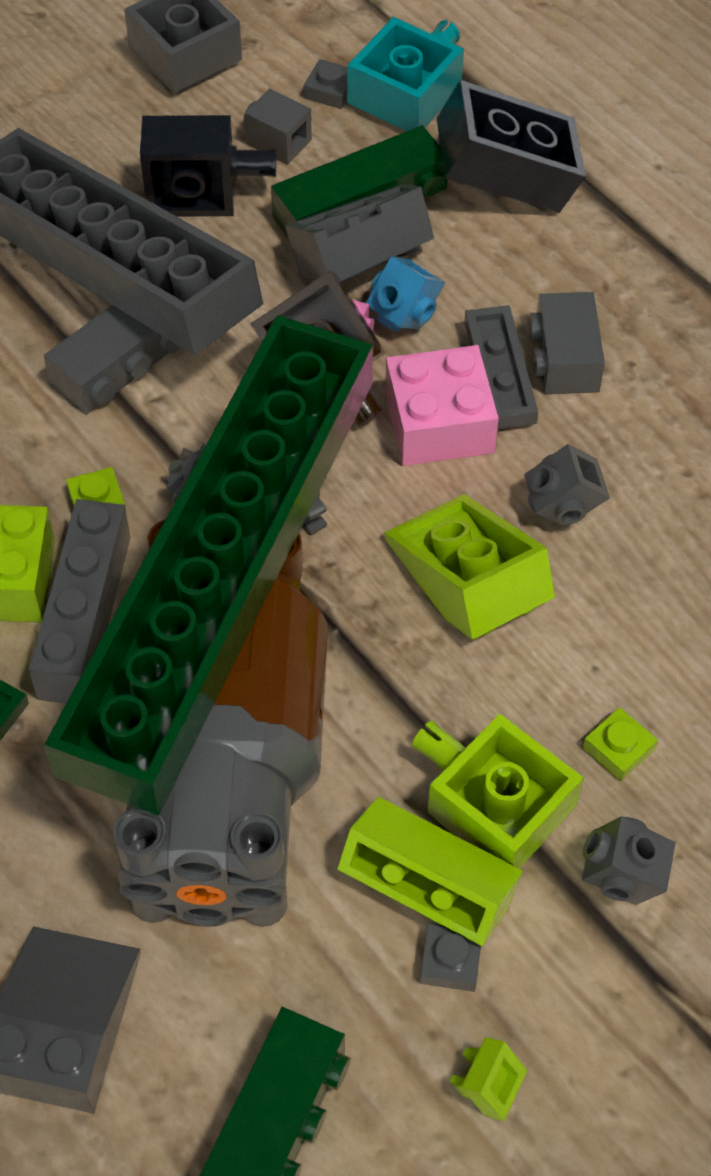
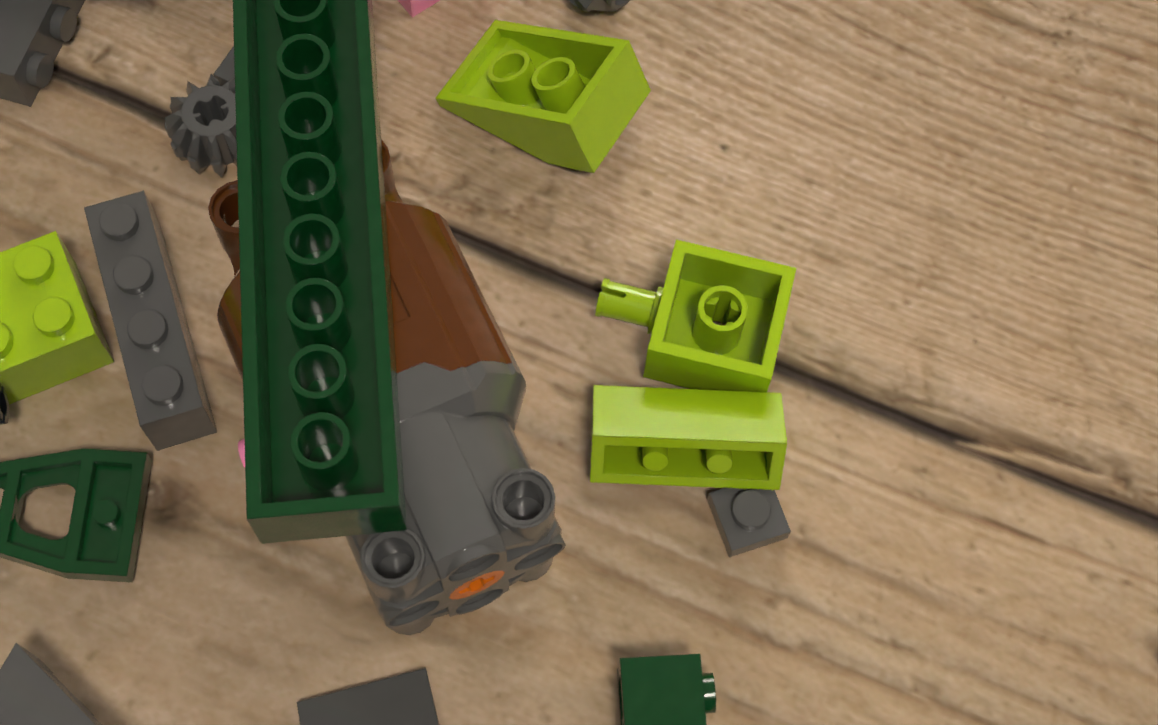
camera: 30 degrees left, 10 degrees up
lime plate [66,467,127,514] -> none
lime tile [449,1037,528,1121] -> none
dark grey brick [582,816,676,905] -> none
lime plate [583,707,659,781] -> none

